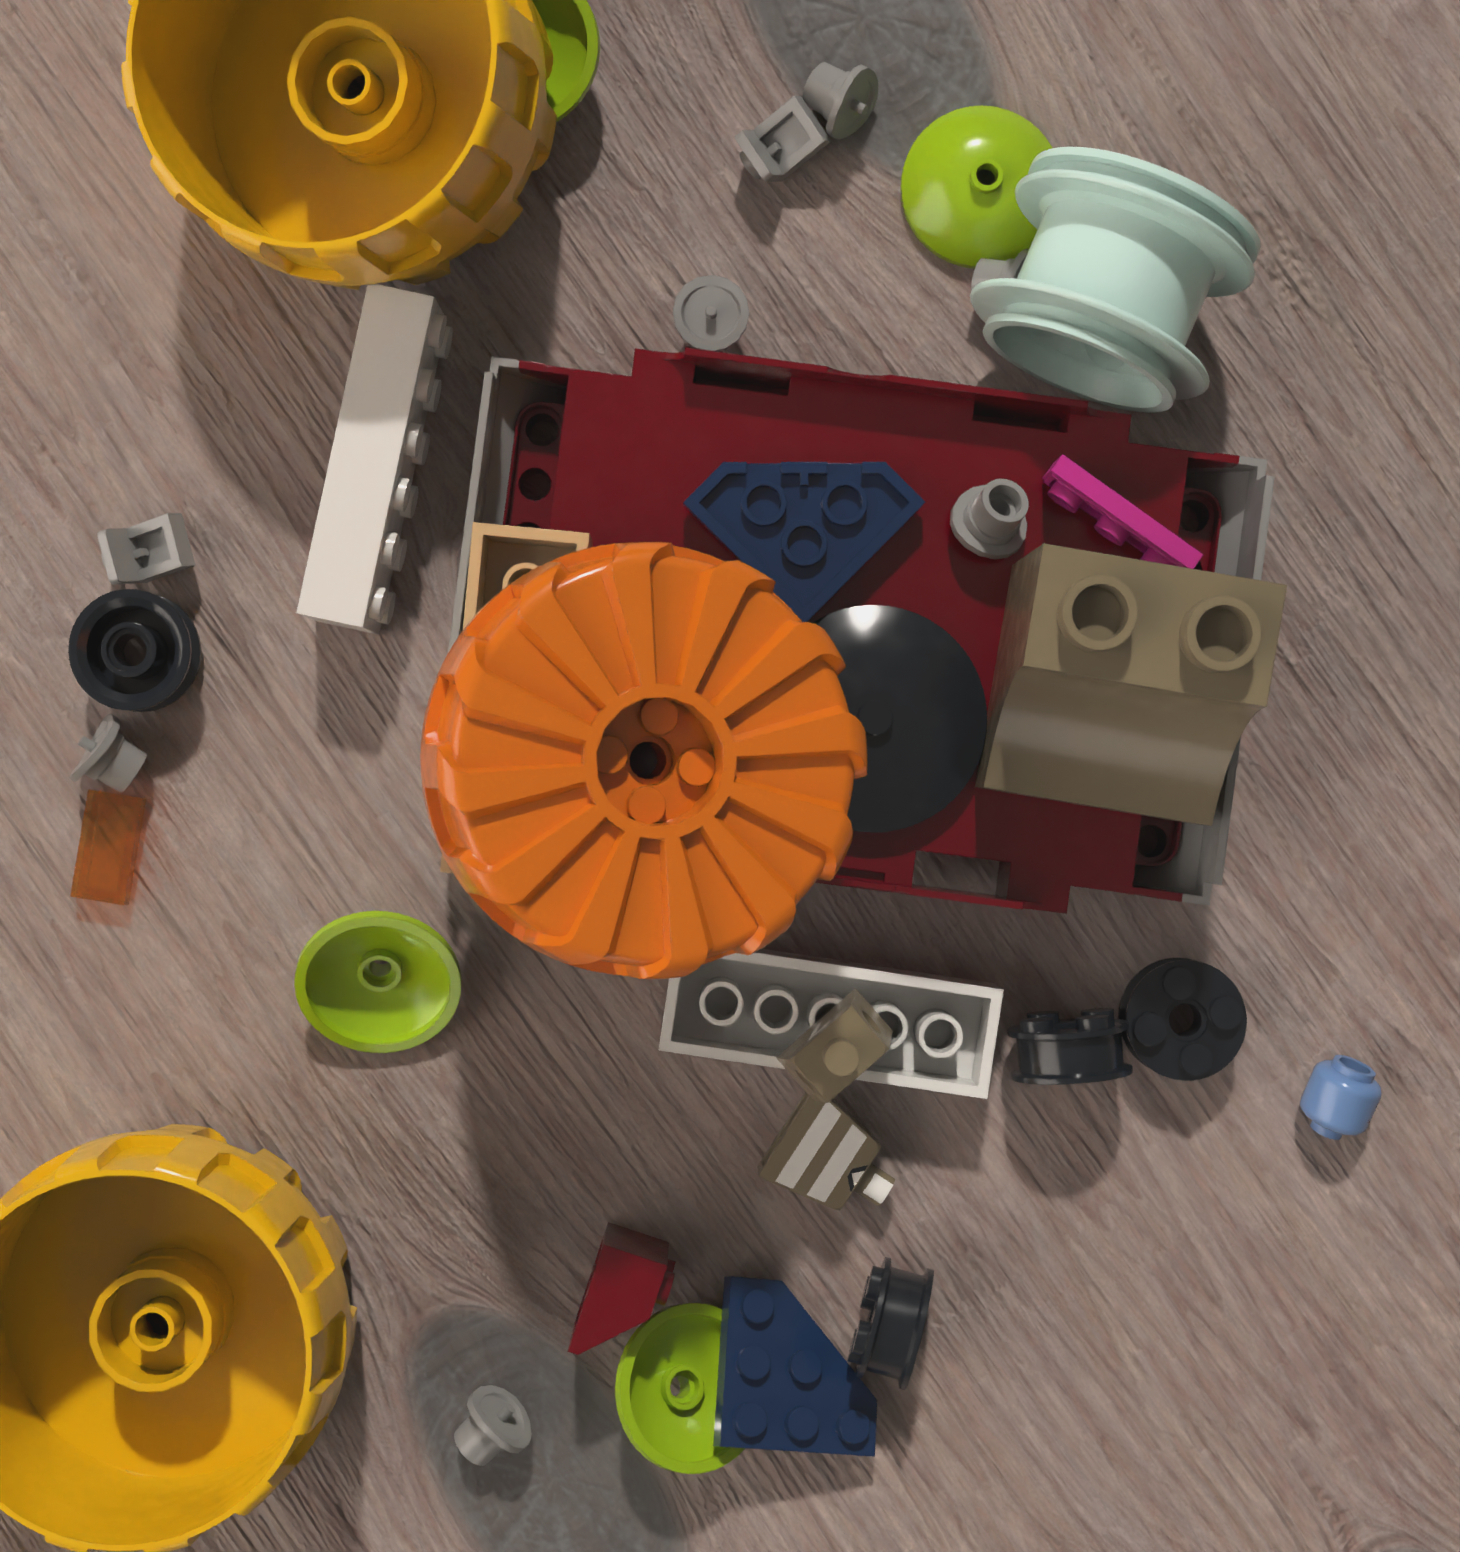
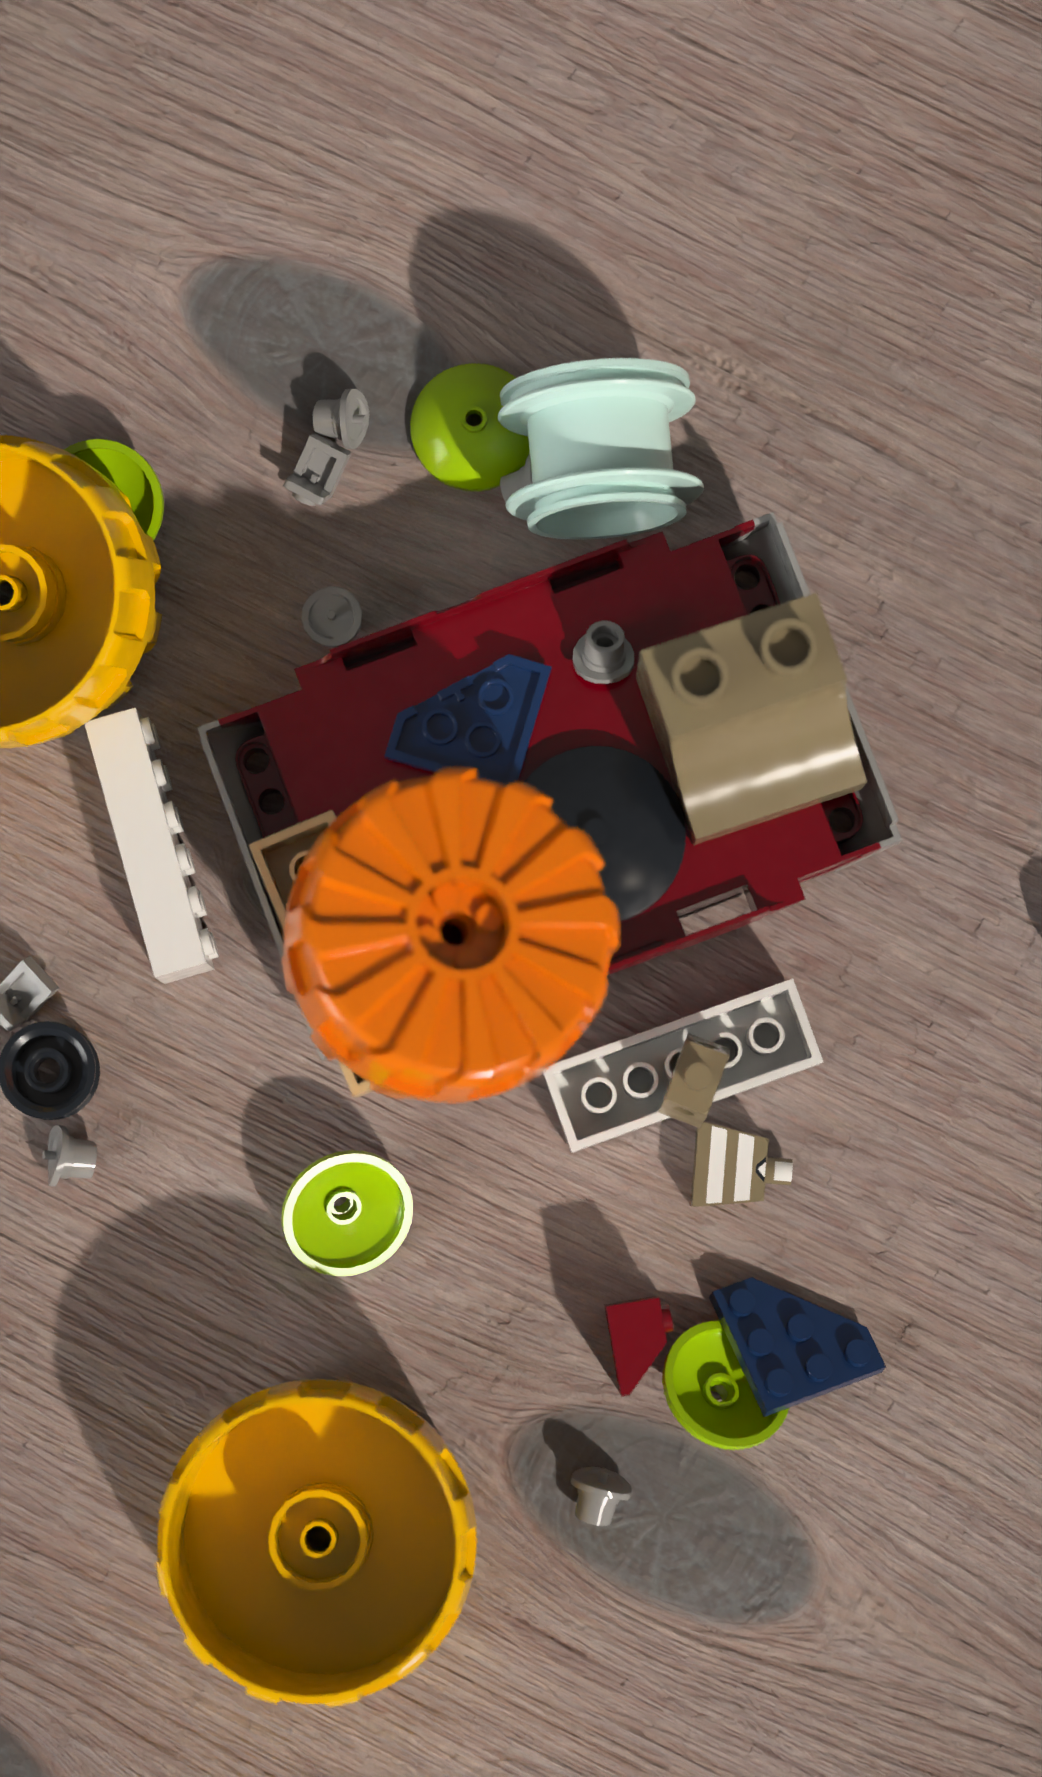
camera: 25 degrees left, 5 degrees down
clear orange tile [70,789,146,905] -> none
black wheel [847,1257,934,1390] -> none
black wheel [1007,1008,1133,1085] -> none
dark pink tile [1042,454,1203,569] -> none
black wheel [1118,958,1247,1081] -> none

